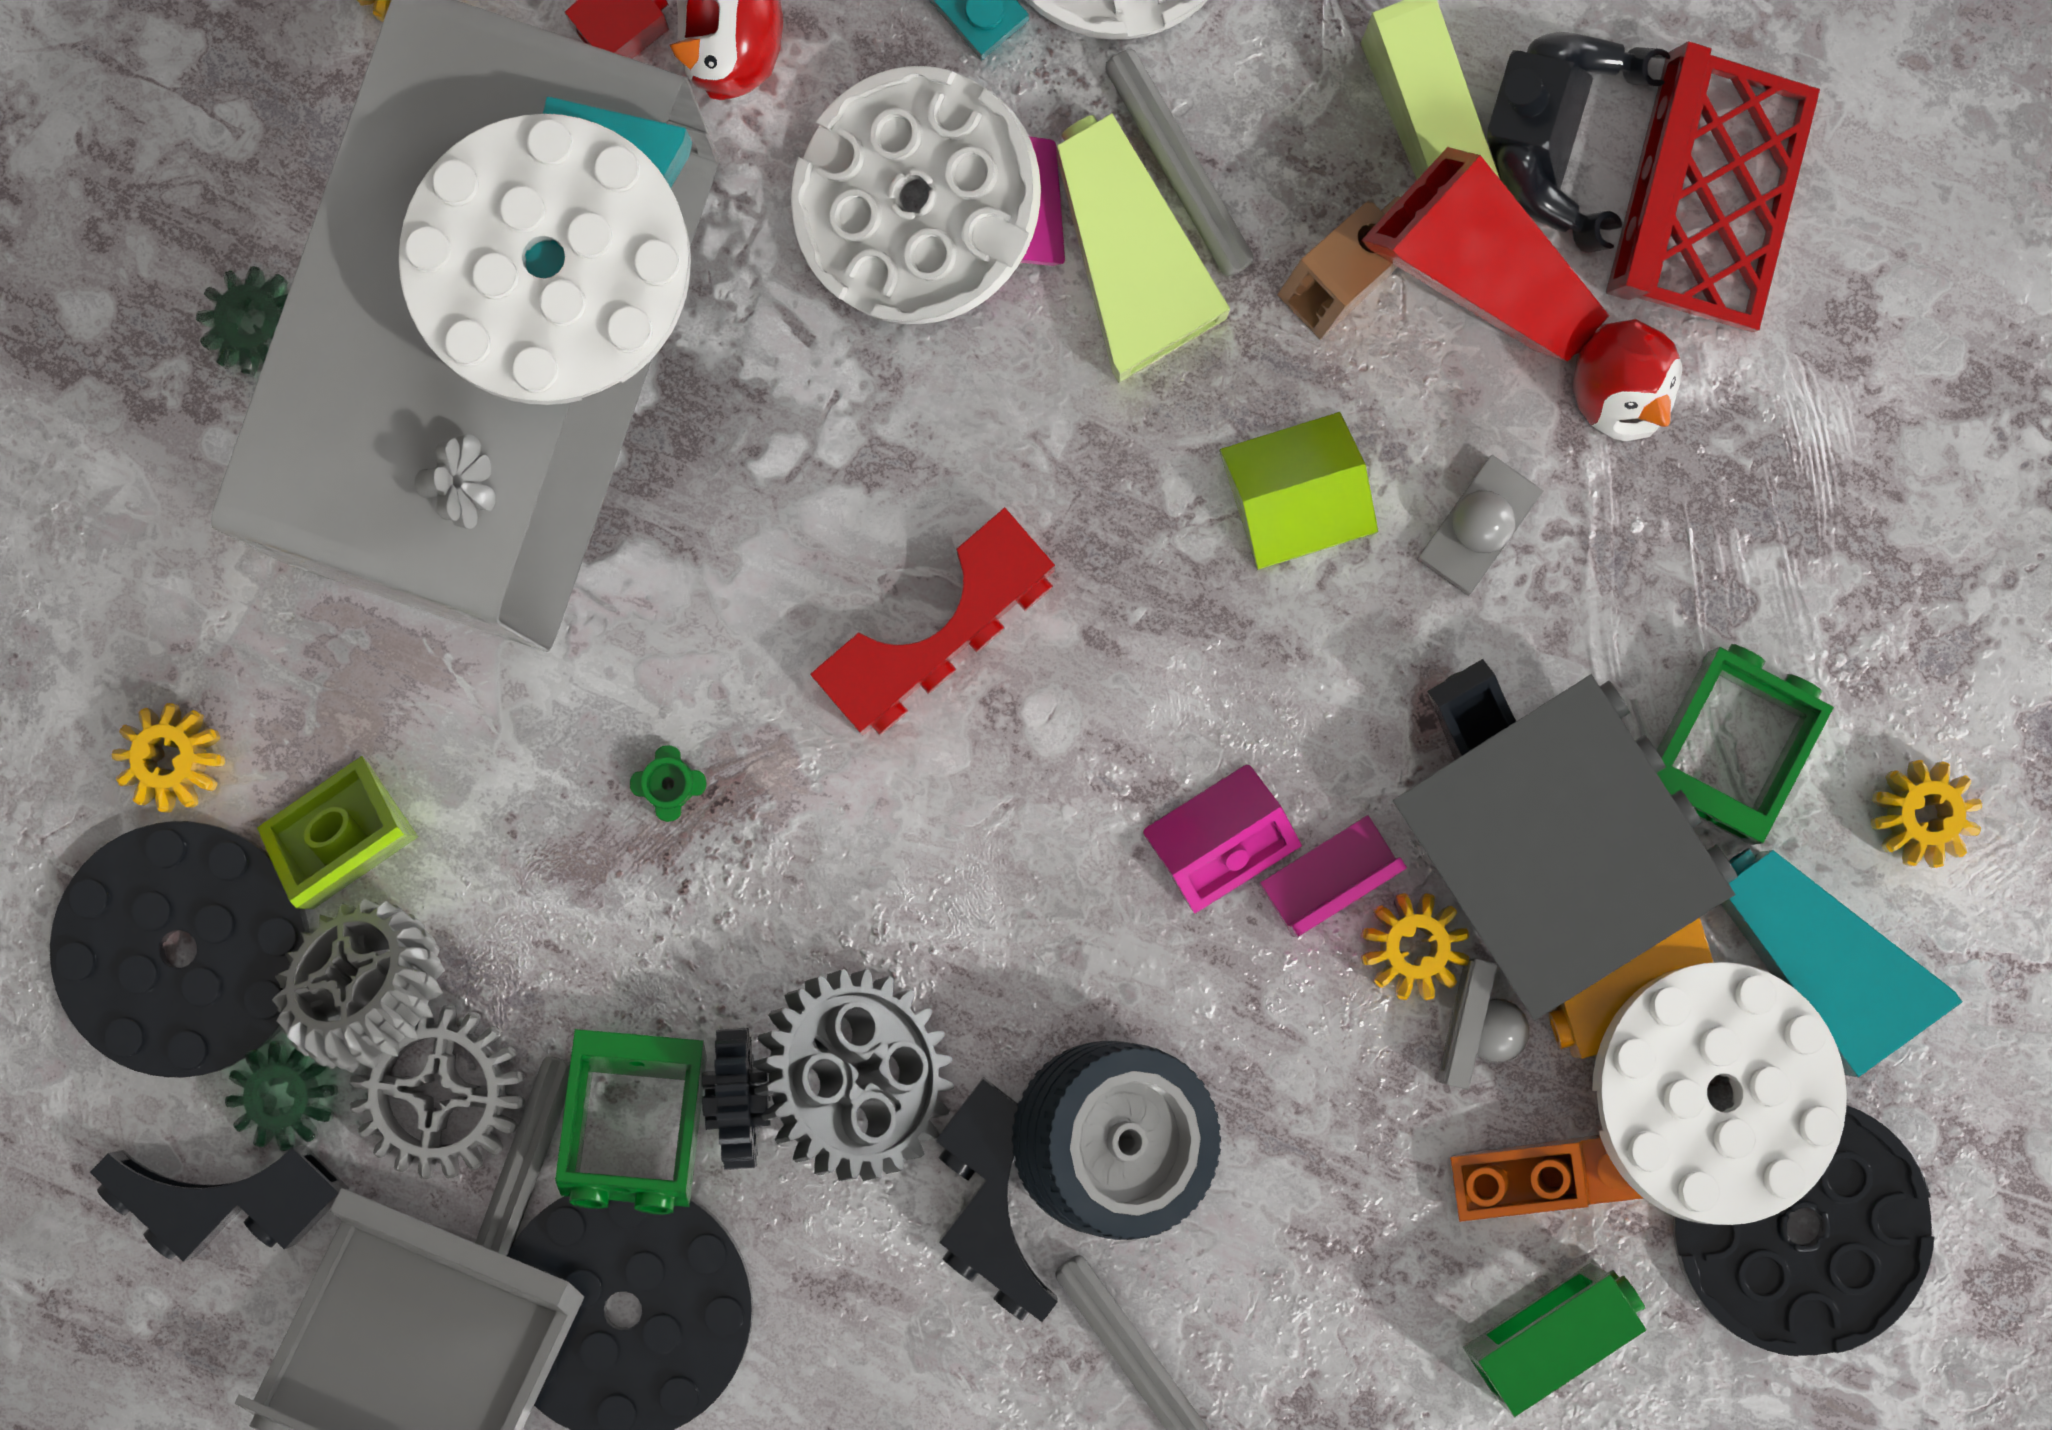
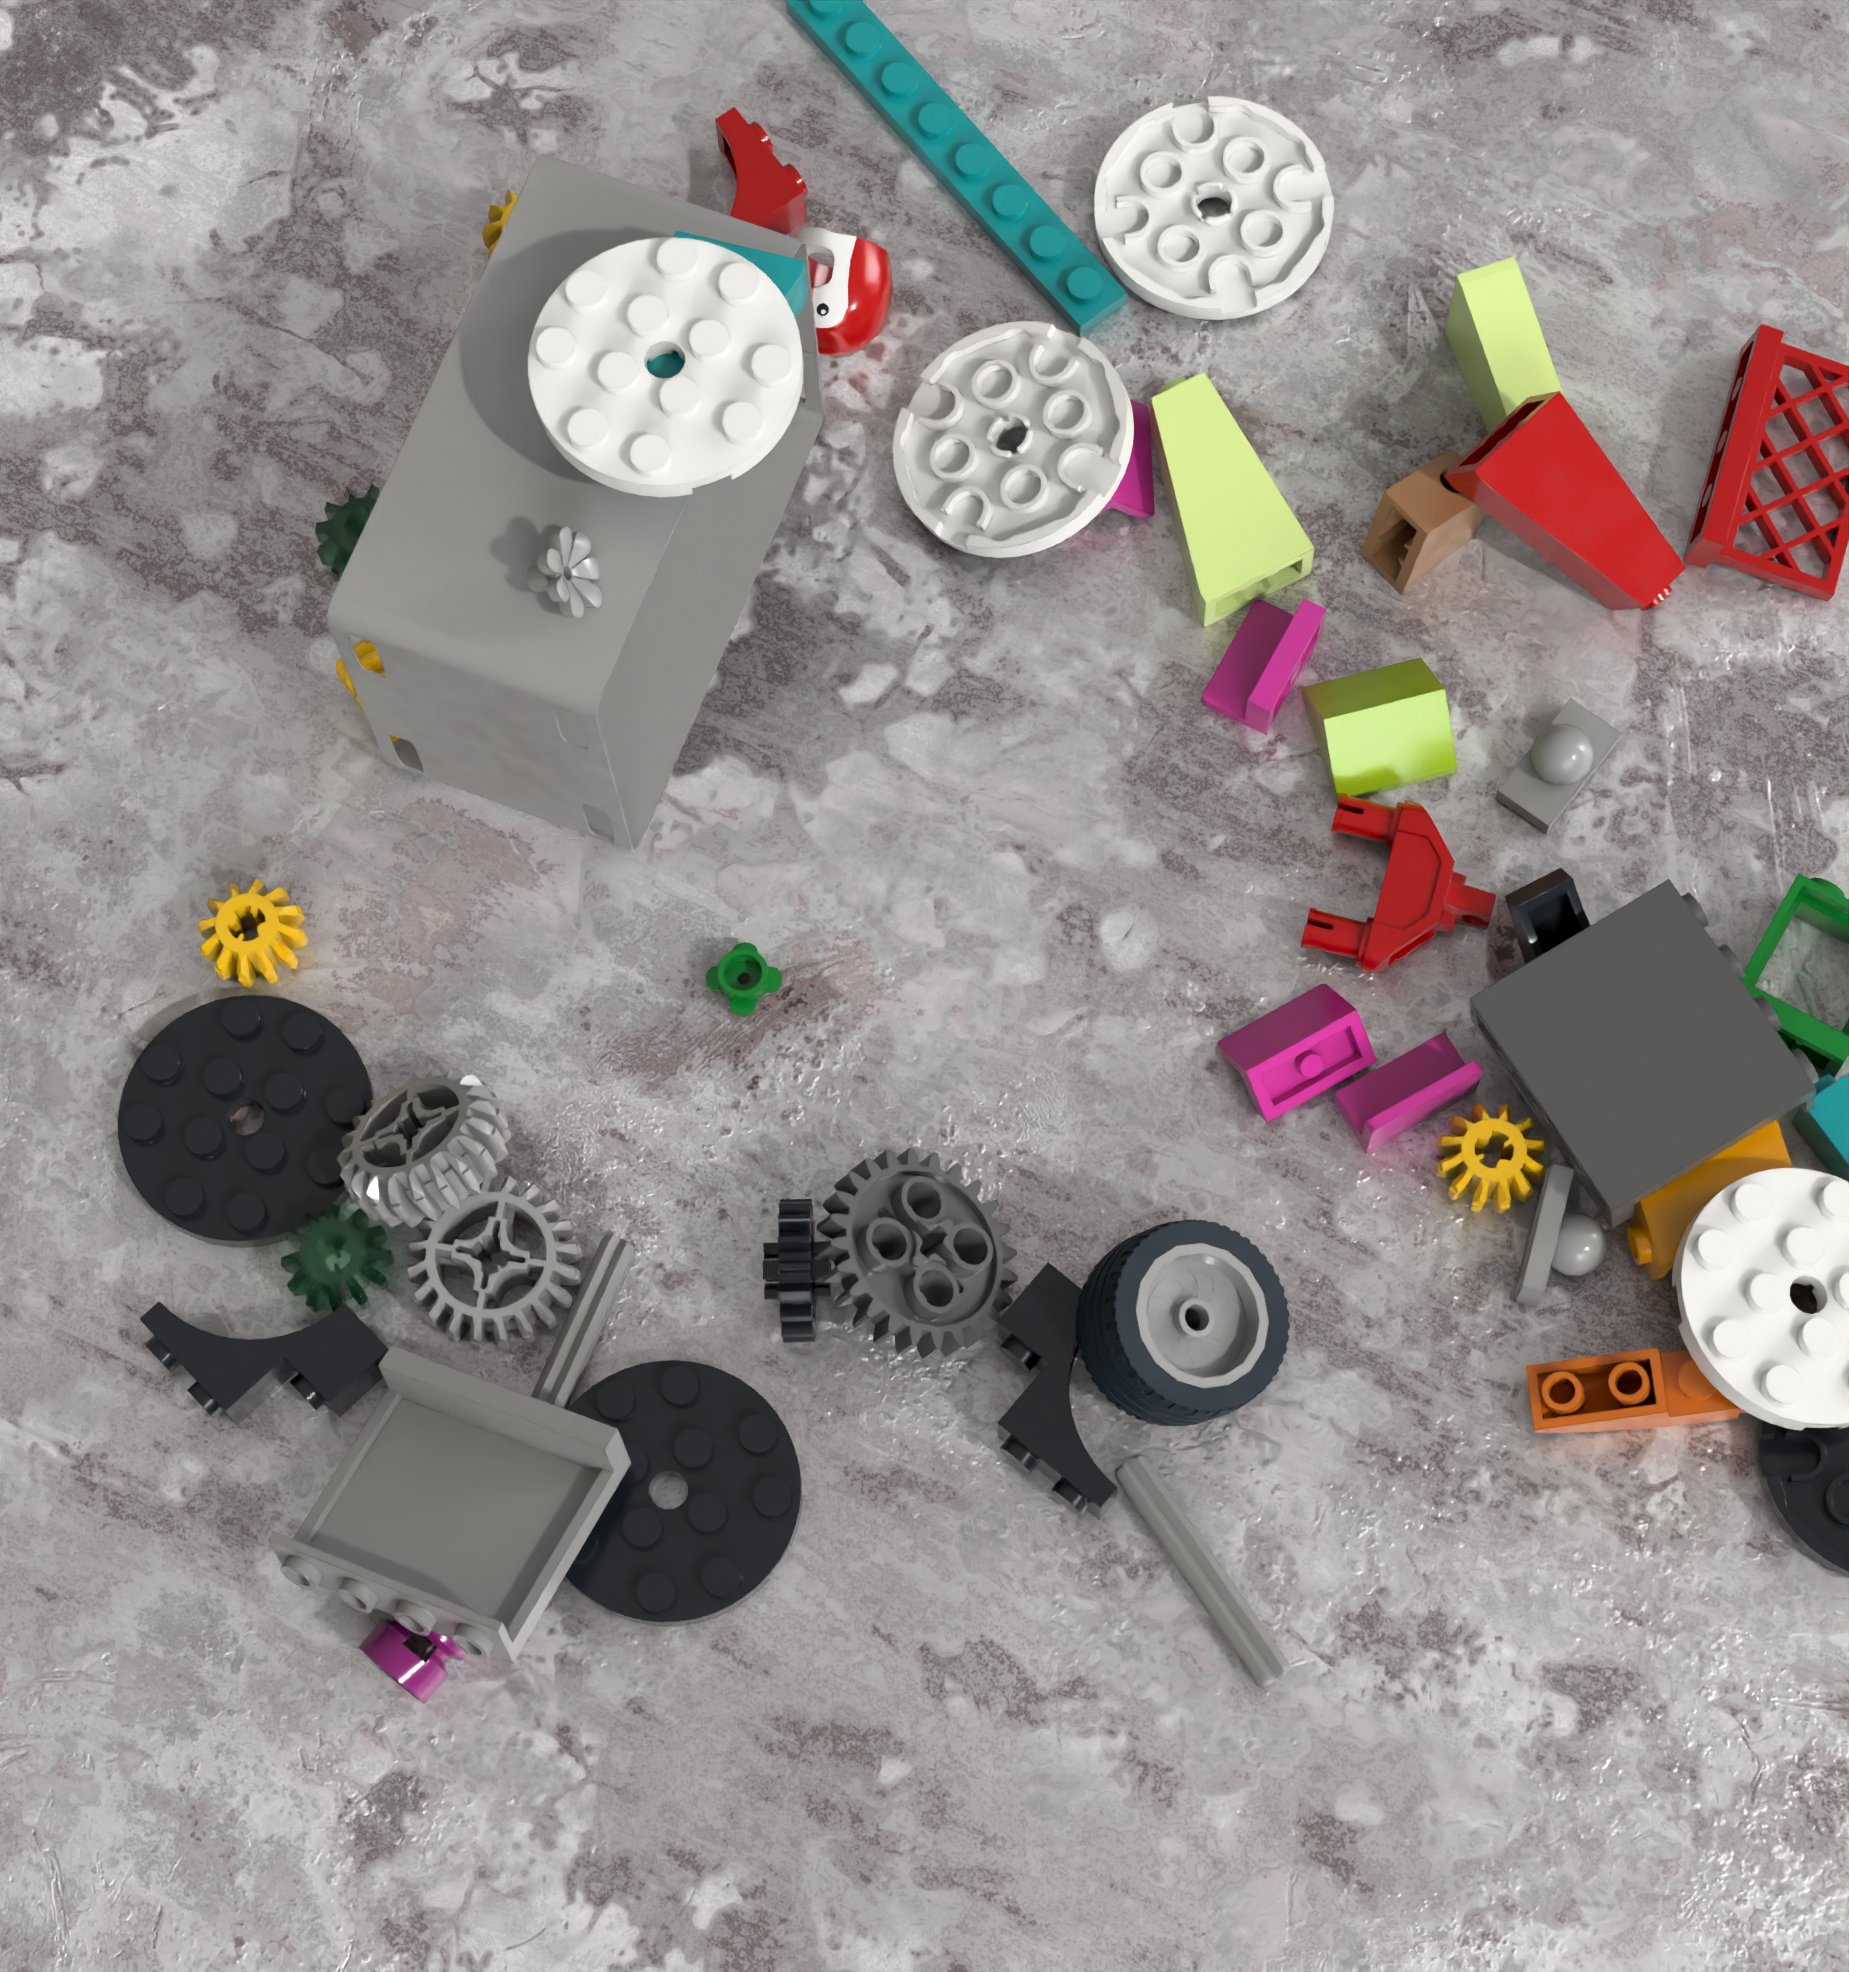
camera: 10 degrees right, 15 degrees down
lime slope [257,756,418,909] -> none
green window [555,1029,707,1214] -> none
red arch [810,507,1055,736] -> none
light grey axle [1105,49,1253,277] -> none
green window [1462,1263,1647,1417] -> none
black torso [1487,32,1670,252] -> none
red piece [1573,319,1683,441] -> none
none -> dark pink panel [1202,599,1326,735]
none -> red connector [1300,792,1496,974]

